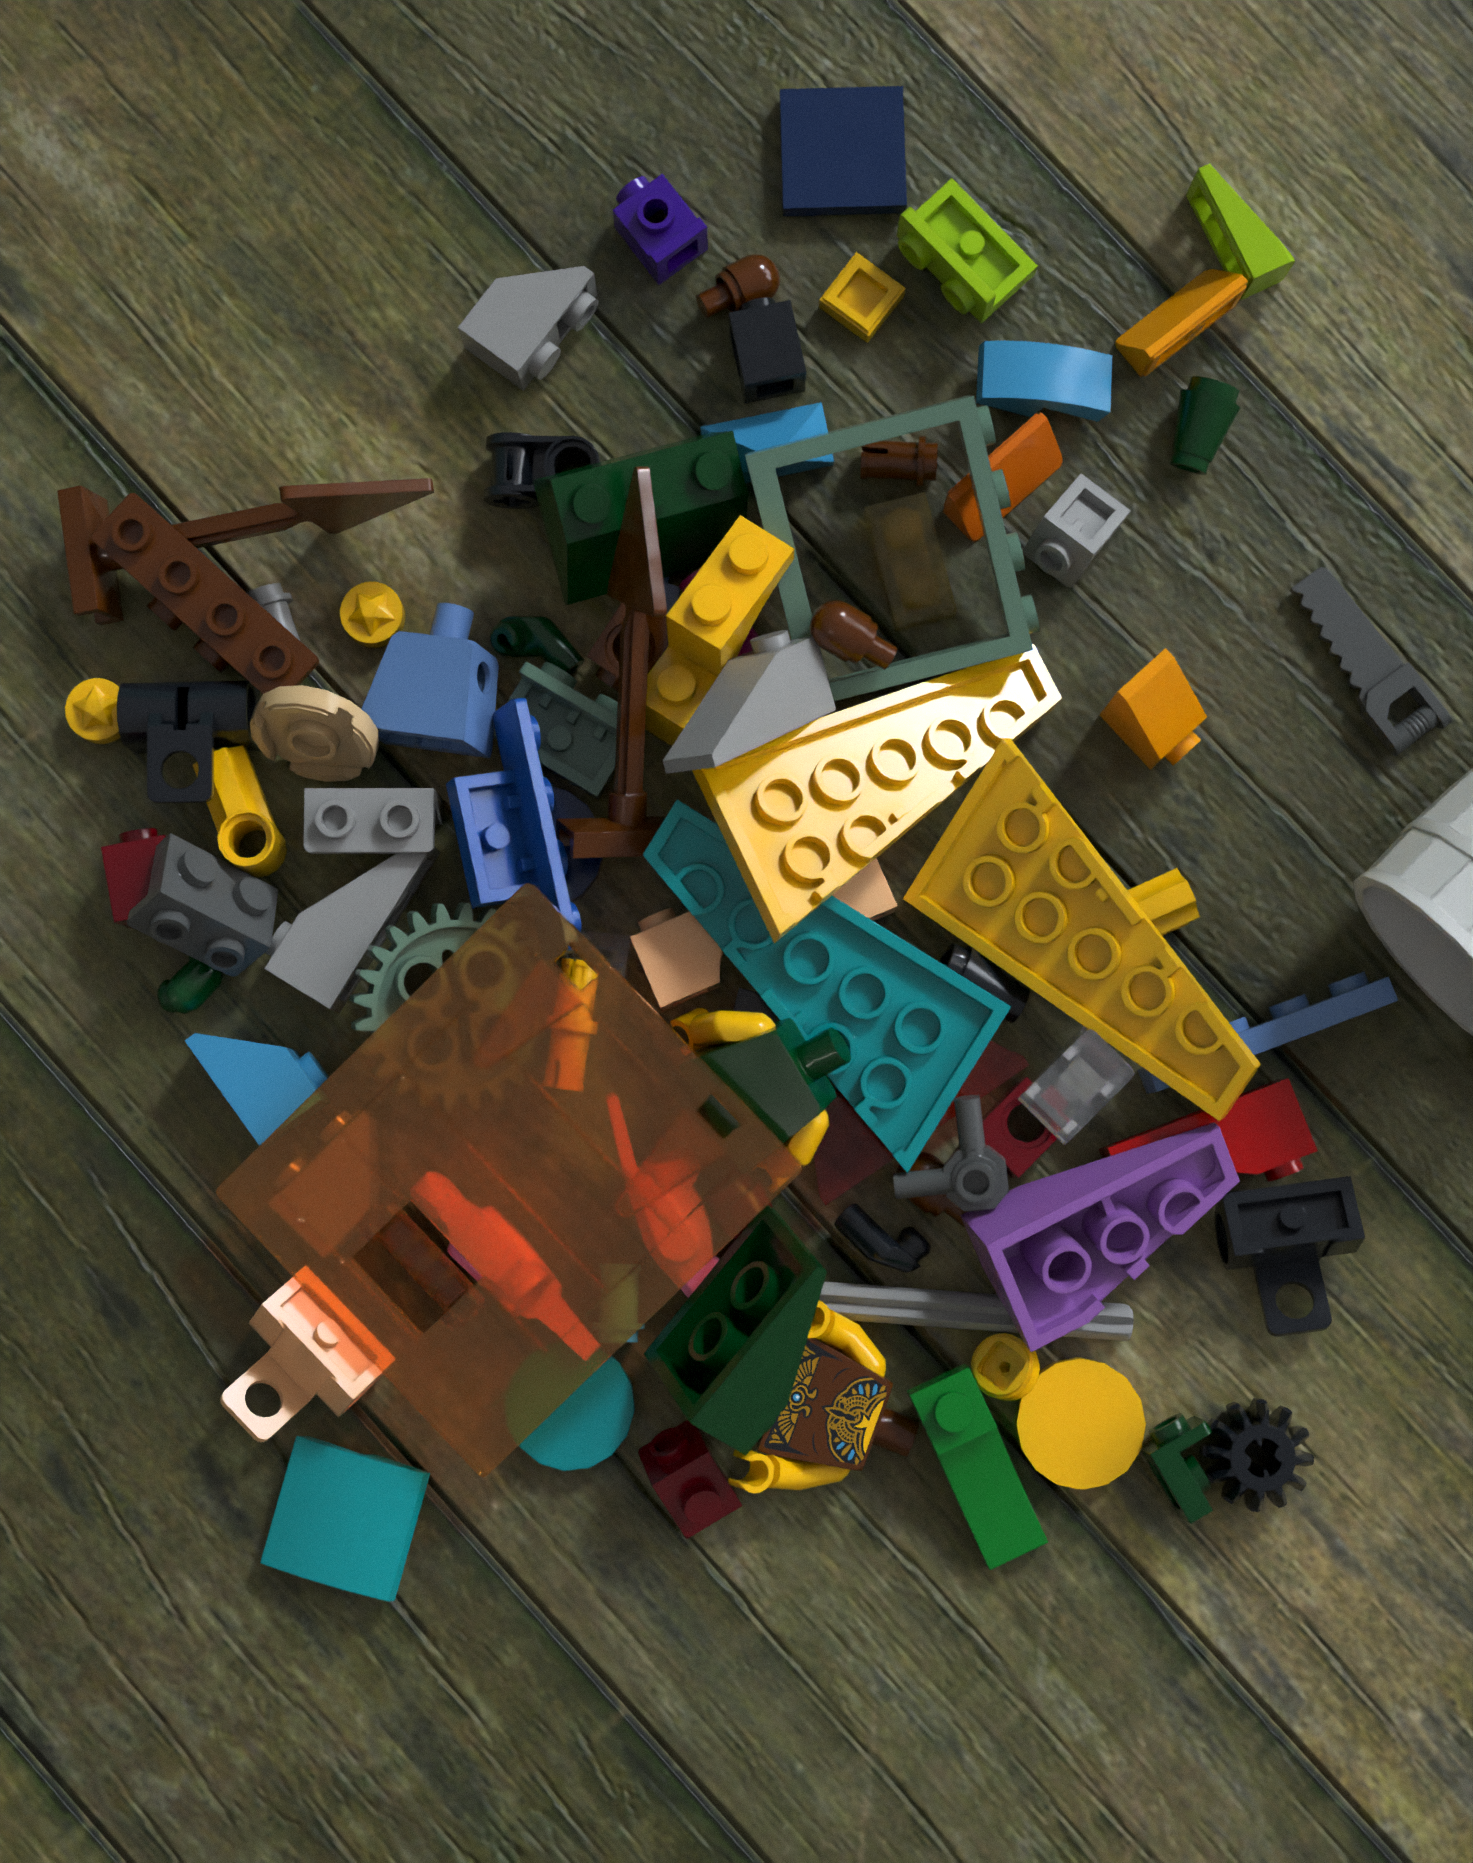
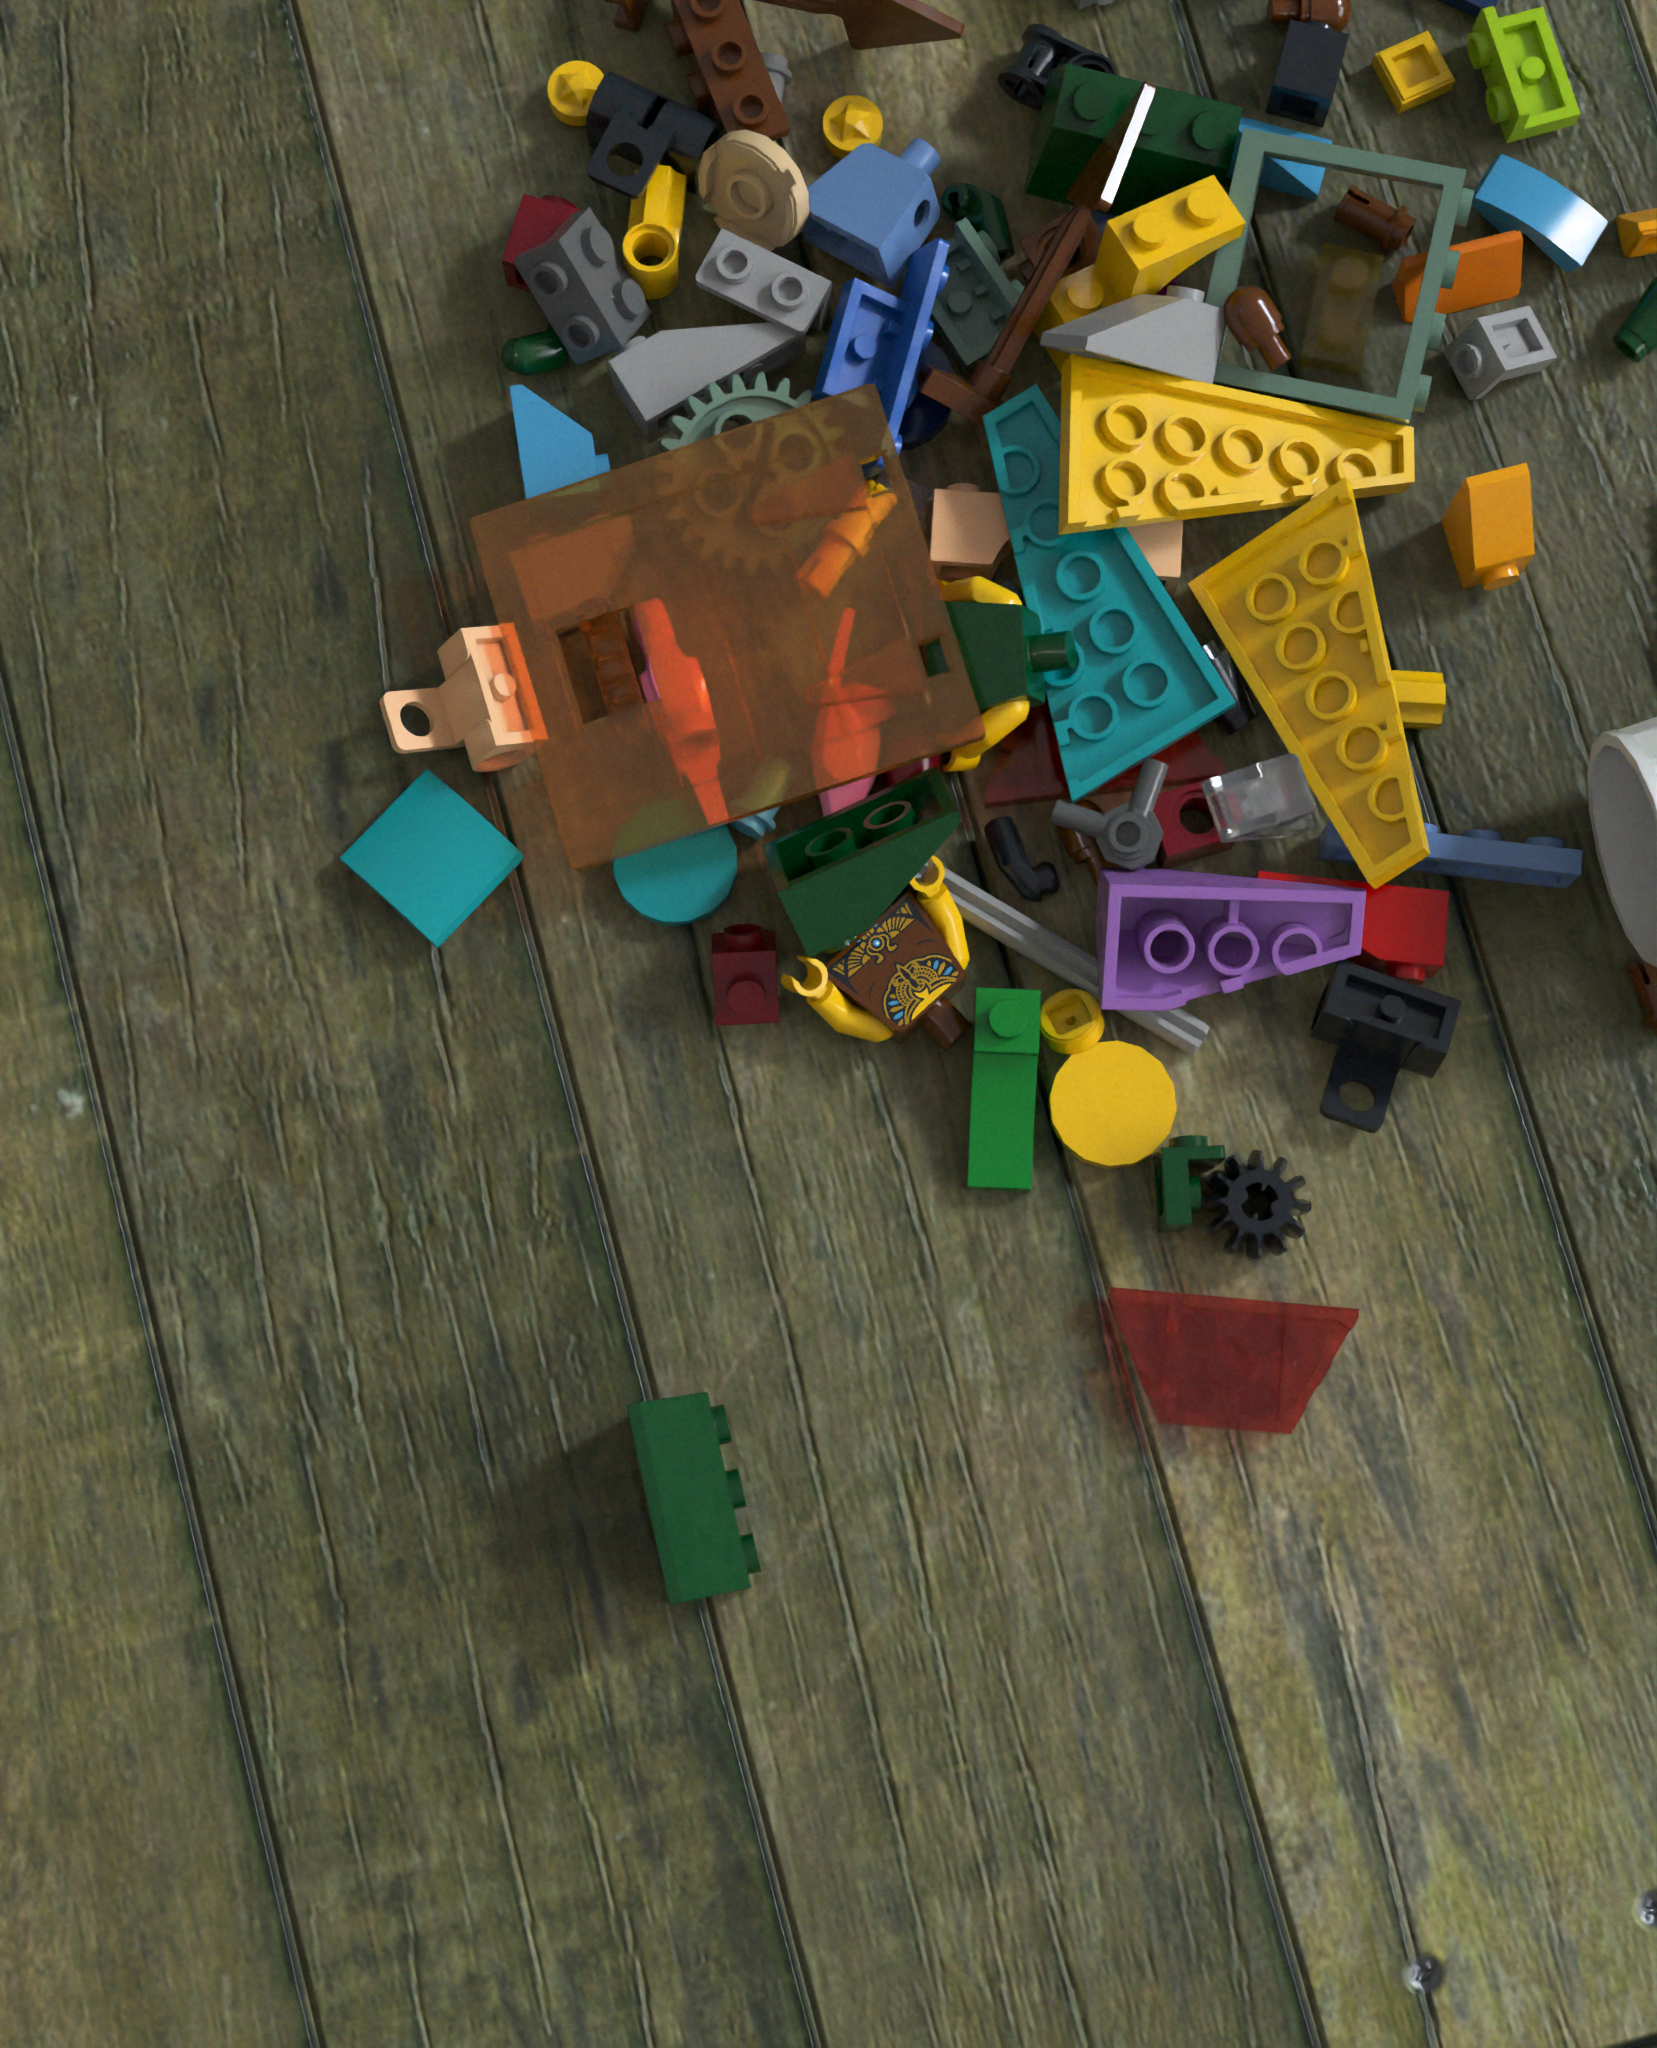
camera: 25 degrees right, 5 degrees down
none -> clear red wing [1107,1287,1359,1435]

